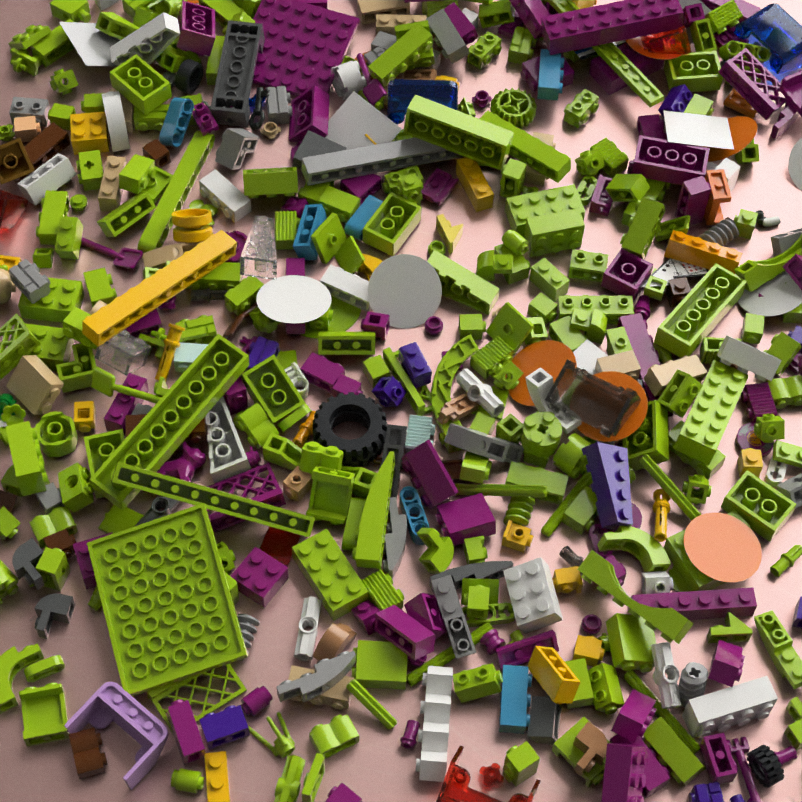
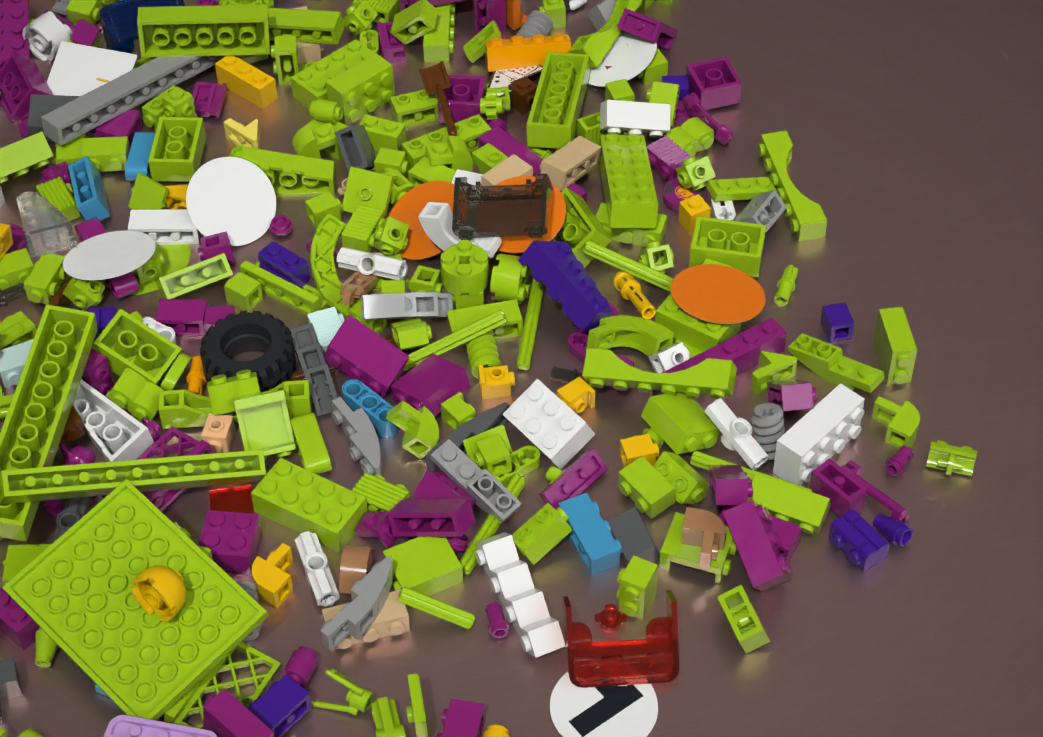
camera: 25 degrees left, 10 degrees down
lime brick [309,714,360,759] -> none
lime plate [310,213,347,264] -> none
lime slope [352,451,395,569] -> none
dark purple brick [371,376,406,407] -> none
magenta wheel [479,629,506,655] -> none
yellow brick [527,646,580,704] -> none
lime brick [562,485,599,535] -> none
magenta plate [581,614,602,635] -> none
lime brick [620,196,666,259] -> none
lime brick [658,369,703,418] -> none
black tyre [747,745,784,788] -> none
none -> yellow cylinder [130,565,187,622]
none -> yellow brick [252,543,294,609]
none -> dark grey brick [335,124,376,173]
none -> reddish brown piece [419,61,457,136]
none -> lime gear [480,92,504,119]

